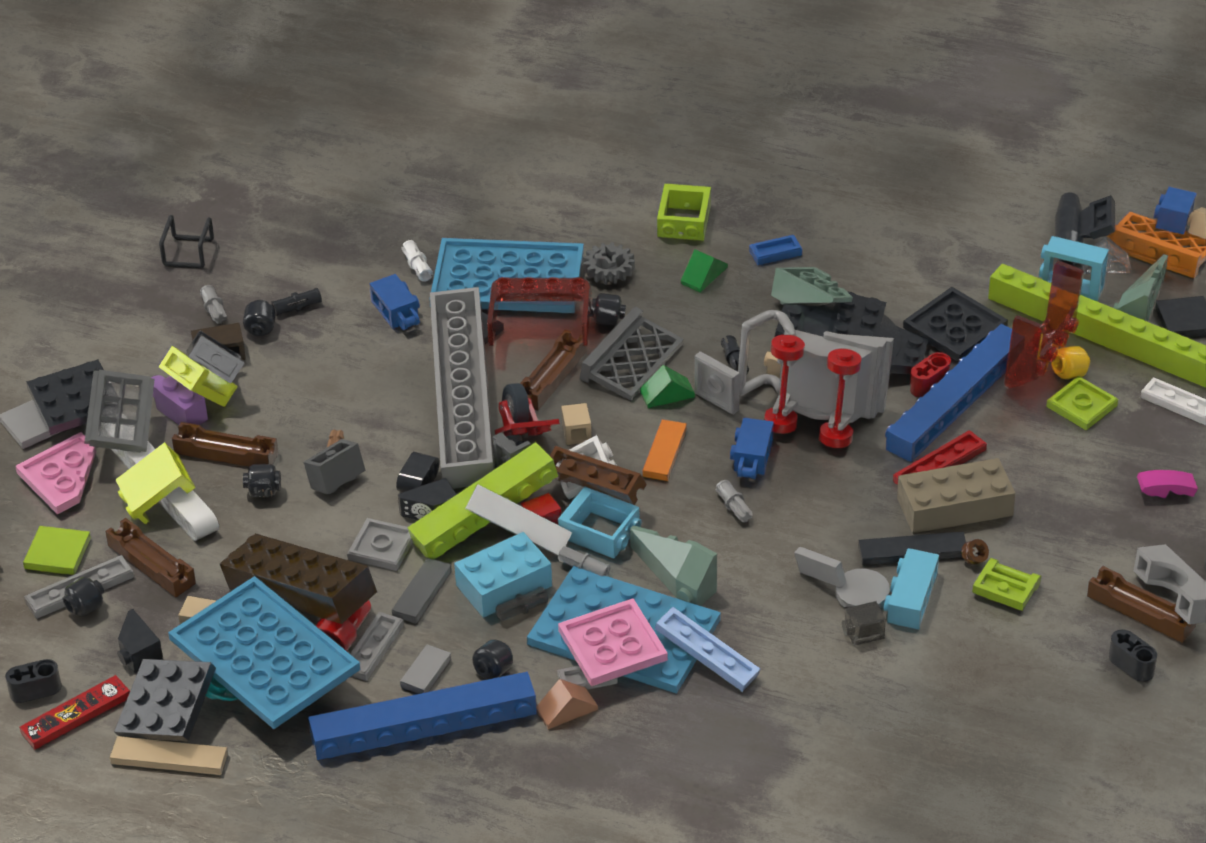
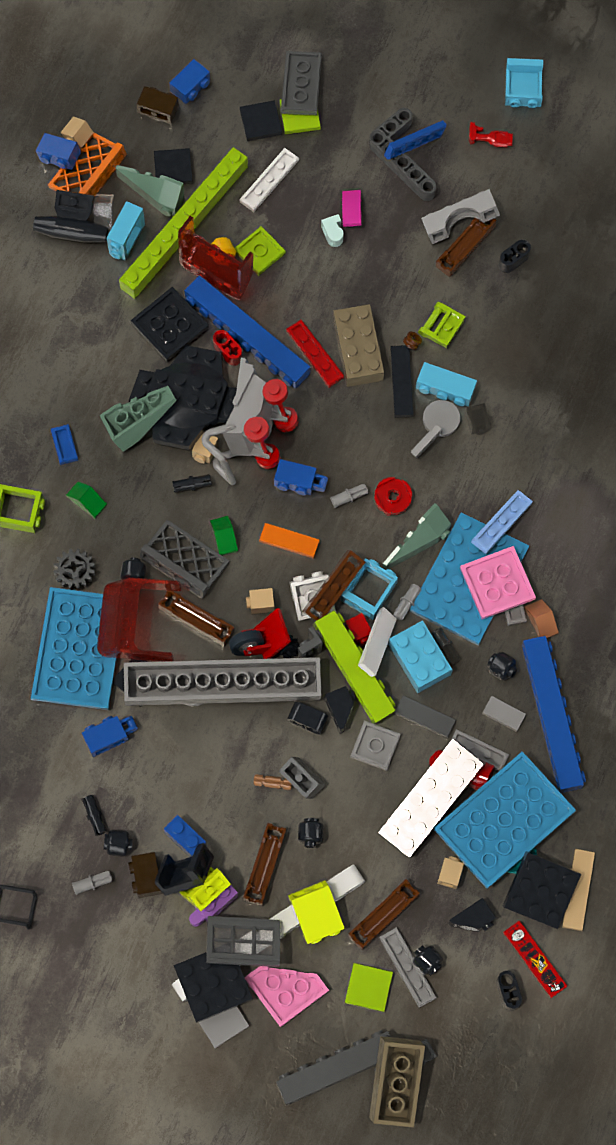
camera: 90 degrees left, 30 degrees up
white pin [401,240,433,281] -> none
light grey tile [694,351,739,415] -> none
none -> blue brick [164,815,207,857]
none -> light aqua leg [321,214,343,247]
none -> red plate [374,477,412,516]

